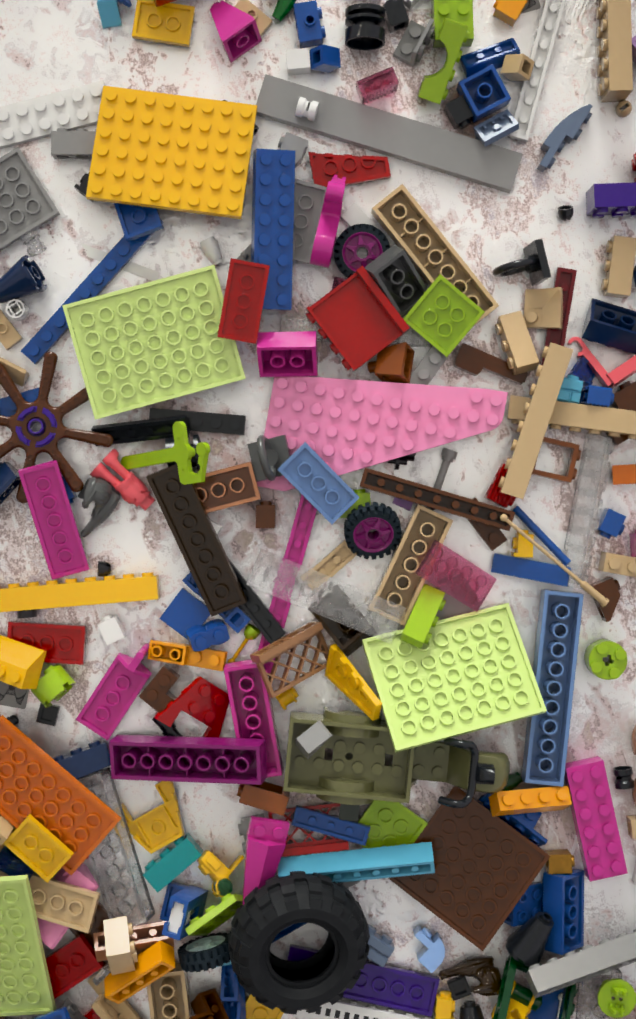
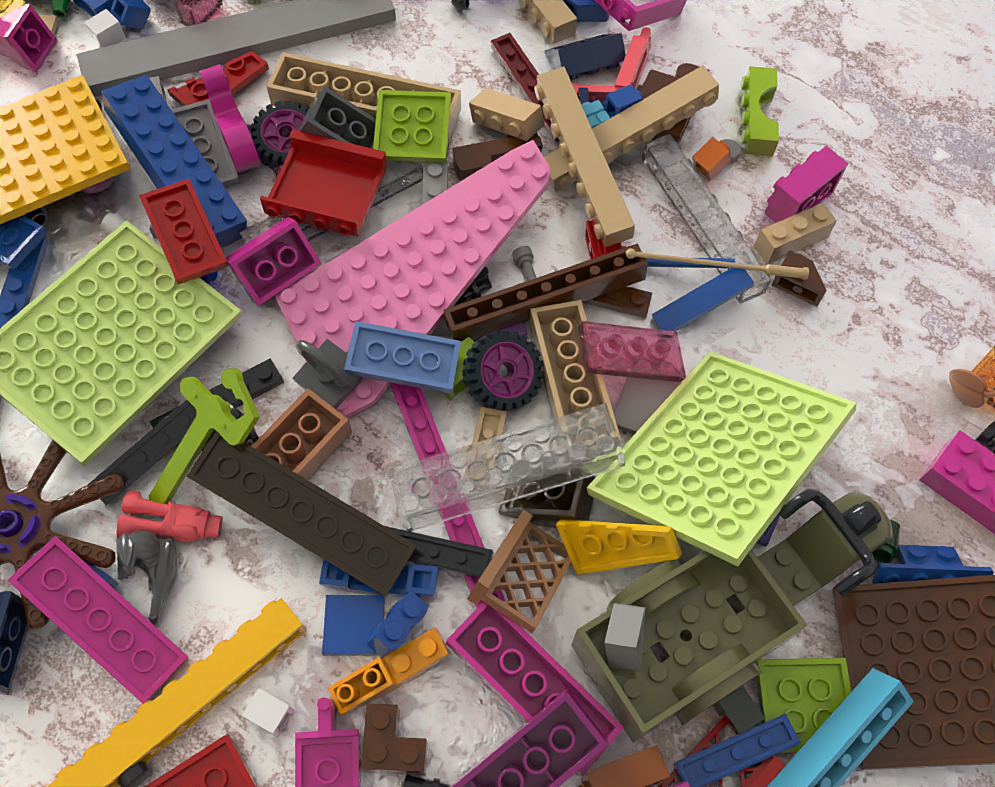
camera: 30 degrees left, 25 degrees down
black hinge [97,561,111,577] -> none
red wing [154,676,229,738] -> none
lime hinge [228,623,261,663] -> none
reddish brown brick [256,501,276,528] -> none
yellow brick [276,687,299,710] -> none
white wheel [295,97,319,122] -> none
dark orange torso [368,342,415,384] -> none
lime brick [400,583,446,649] -> none
light orange brick [488,785,572,817] -> none
black tile [492,239,551,286] -> none
yellow brick [511,530,534,558] -> none
medium blue brick [521,589,584,787] -> none
tan plate [523,287,563,329] -> none
dark orange window [532,437,581,483] -> none
lime brick [584,639,627,680] -> none
blue brick [595,508,626,539] -> none

